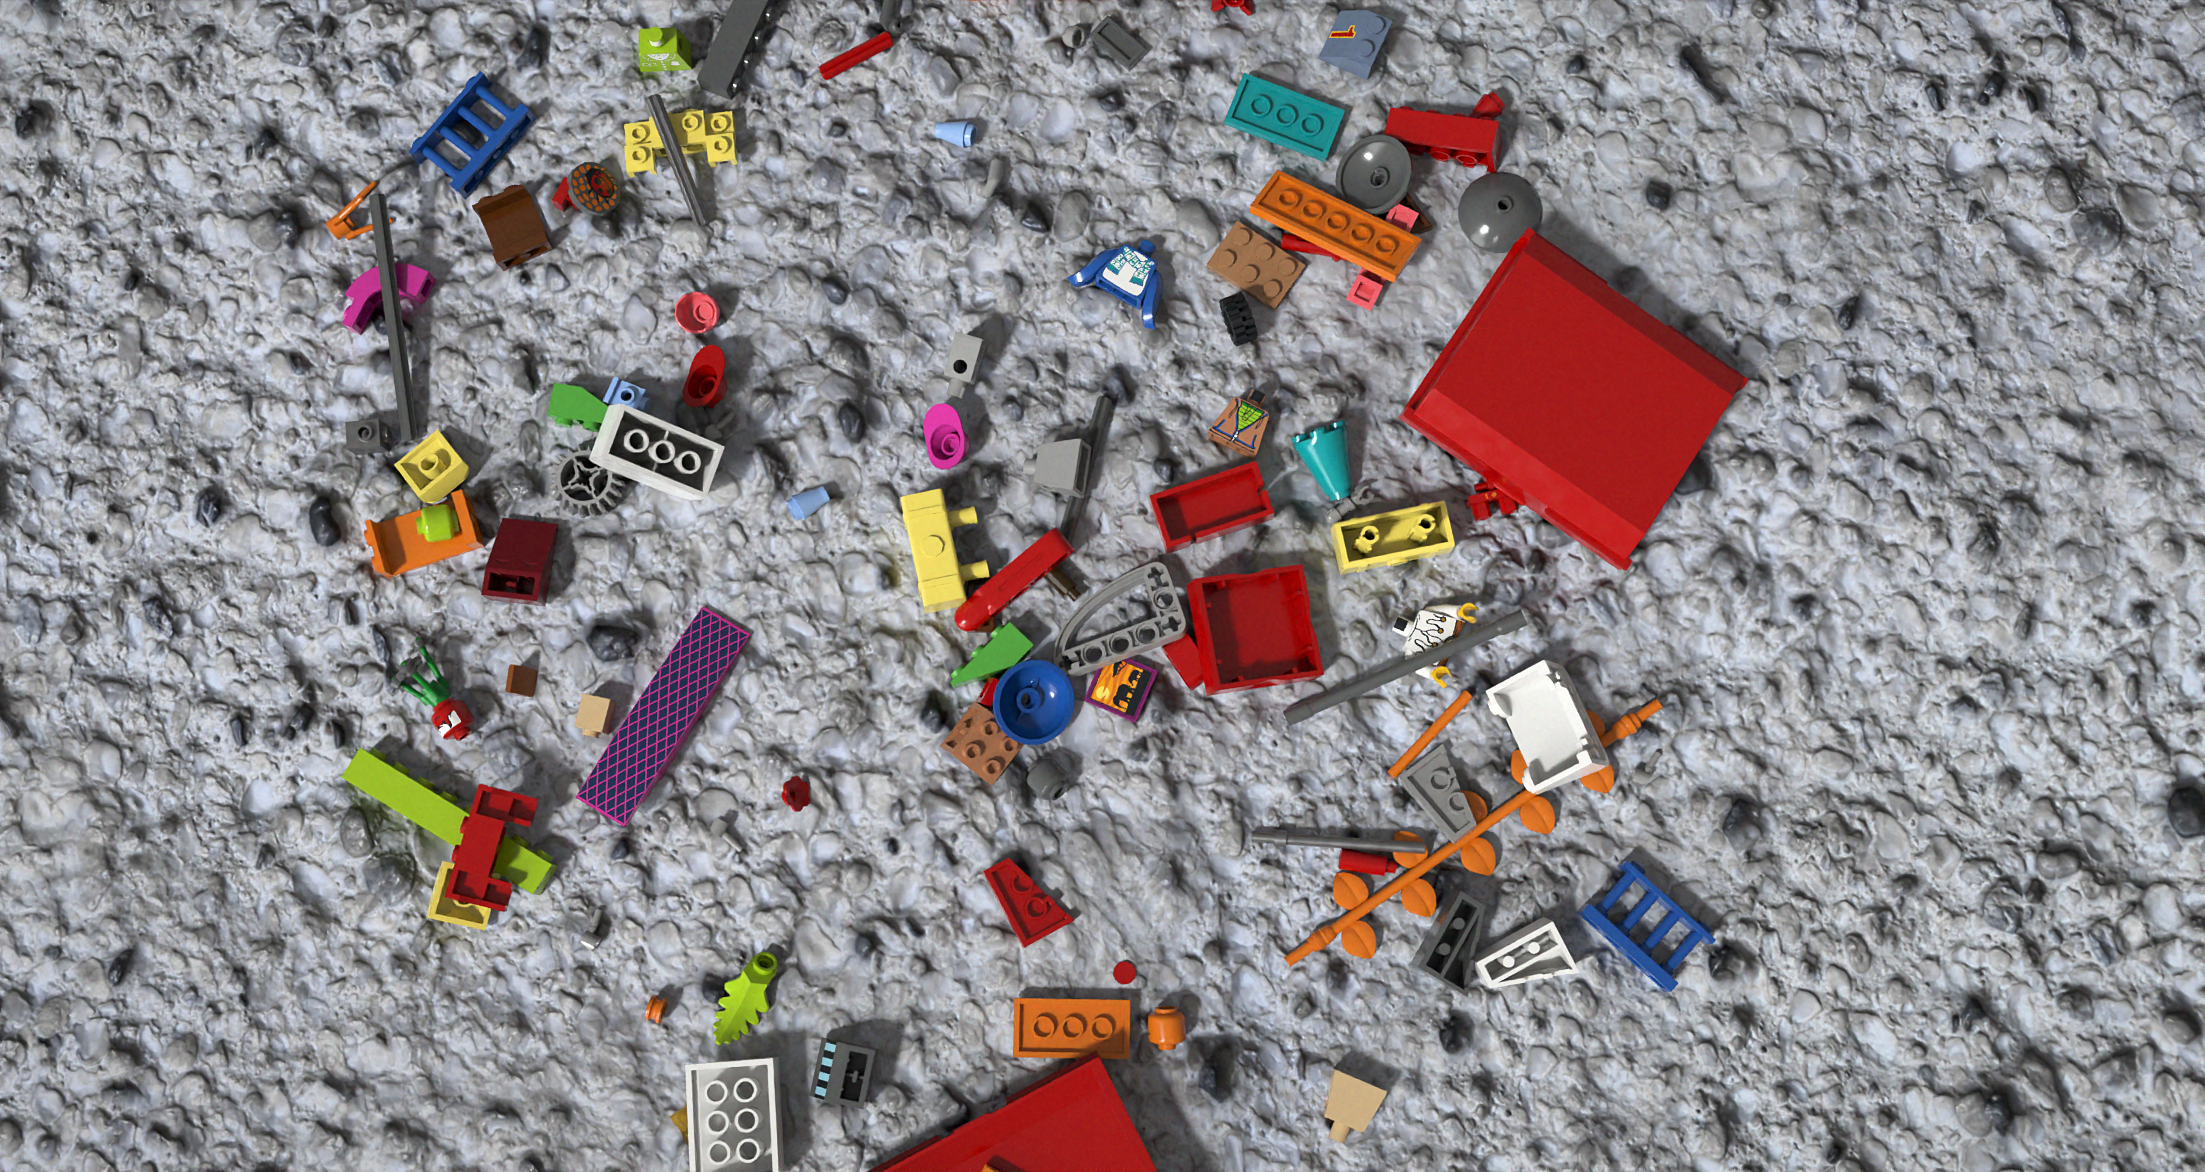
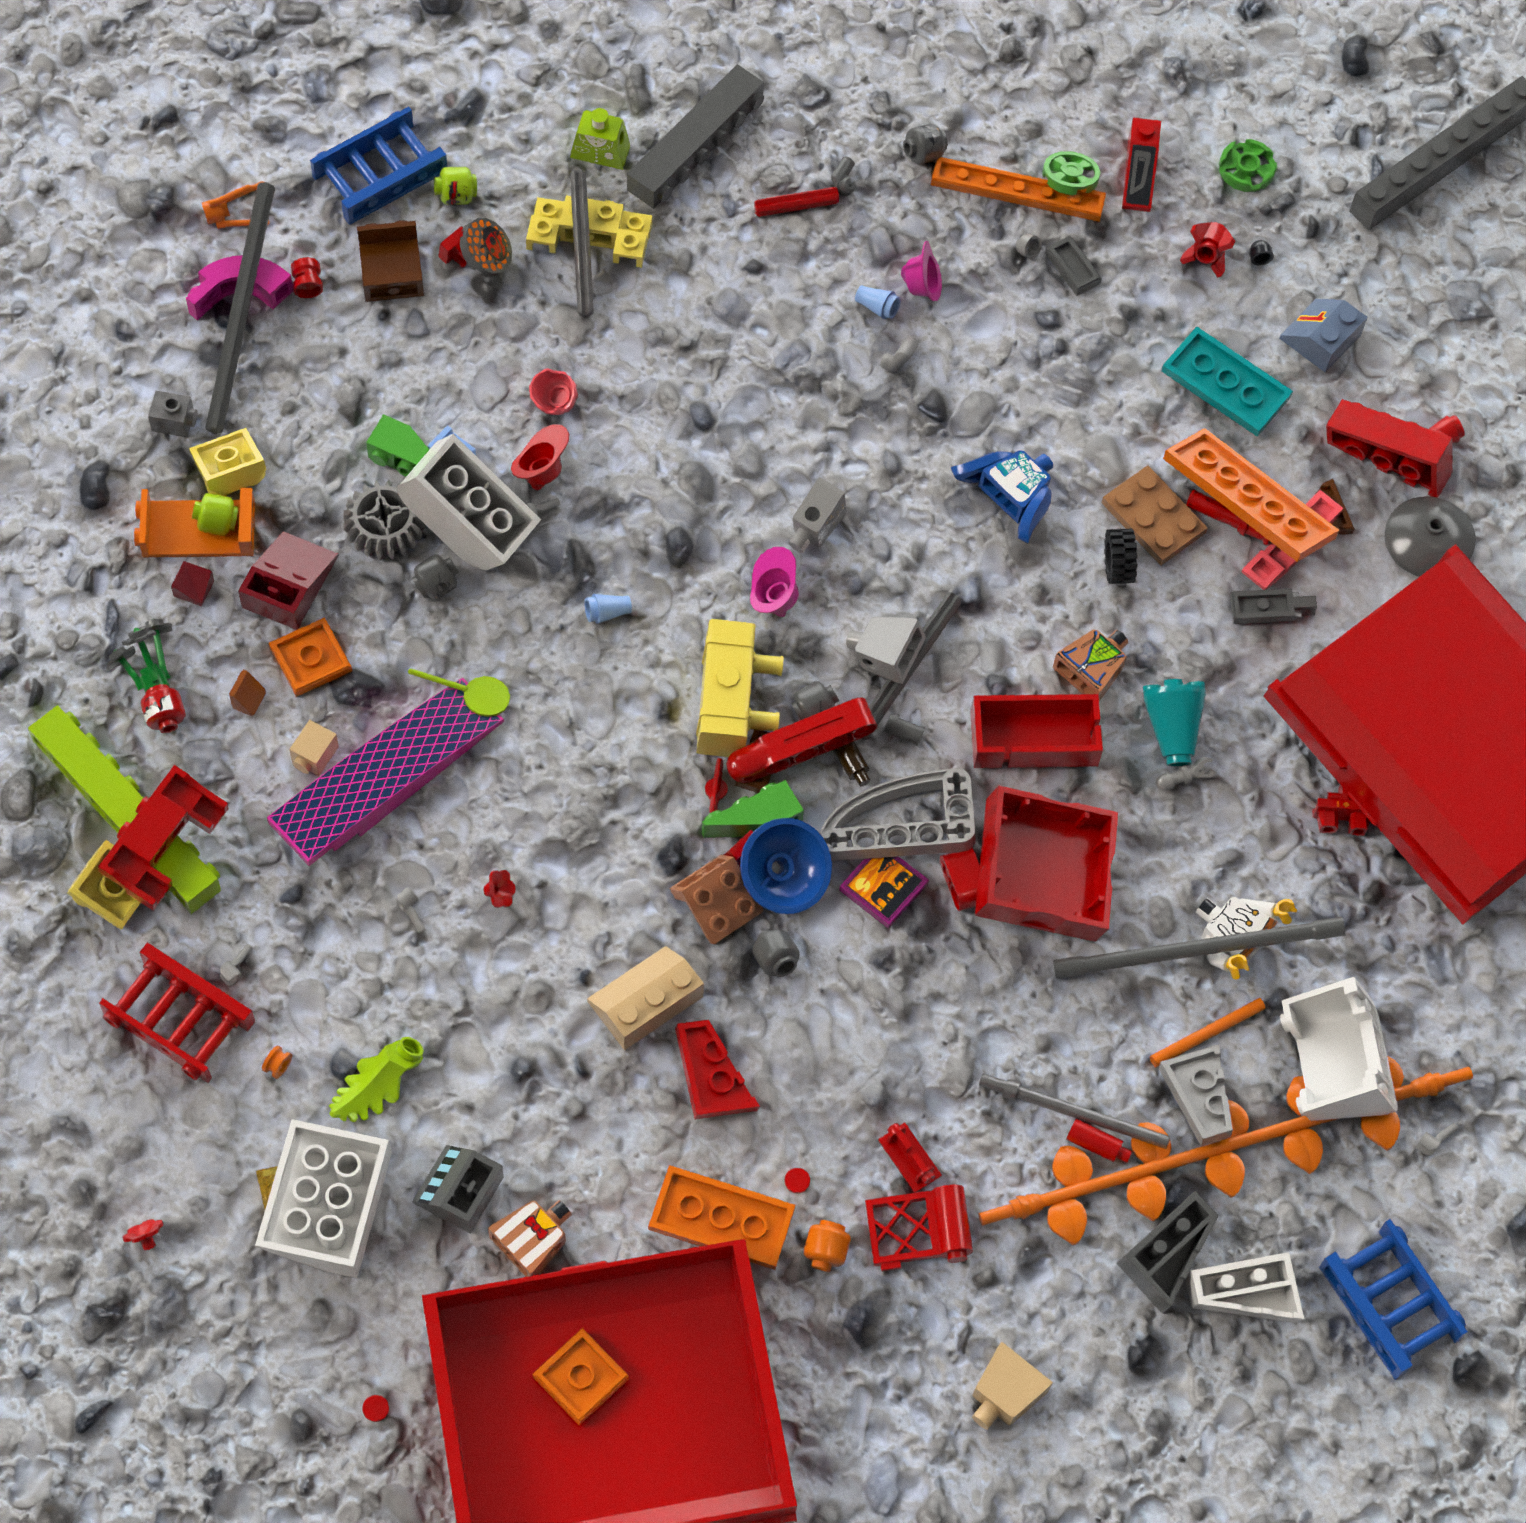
camera: 10 degrees right, 15 degrees down
light yellow piece [1330,501,1455,575] -> none
dark grey dish [1335,135,1413,216] -> none
none -> red fence [99,942,255,1083]
none -> dark red slope [171,561,214,607]
none -> orange tile [269,617,352,697]
none -> red wheel [291,257,323,298]
none -> lime piece [408,668,510,717]
none -> dark grey head [412,554,459,600]
none -> lime head [434,167,477,205]
none -> torso [488,1200,572,1277]
none -> tan slope [587,946,704,1050]
none -> red piece [705,758,728,813]
none -> dark grey head [791,681,839,720]
none -> red piece [865,1184,973,1272]
none -> red hinge [878,1122,942,1193]
none -> dark grey pin [884,714,925,746]
none -> dark pink piece [901,241,942,301]
none -> dark grey hinge [1230,589,1317,624]

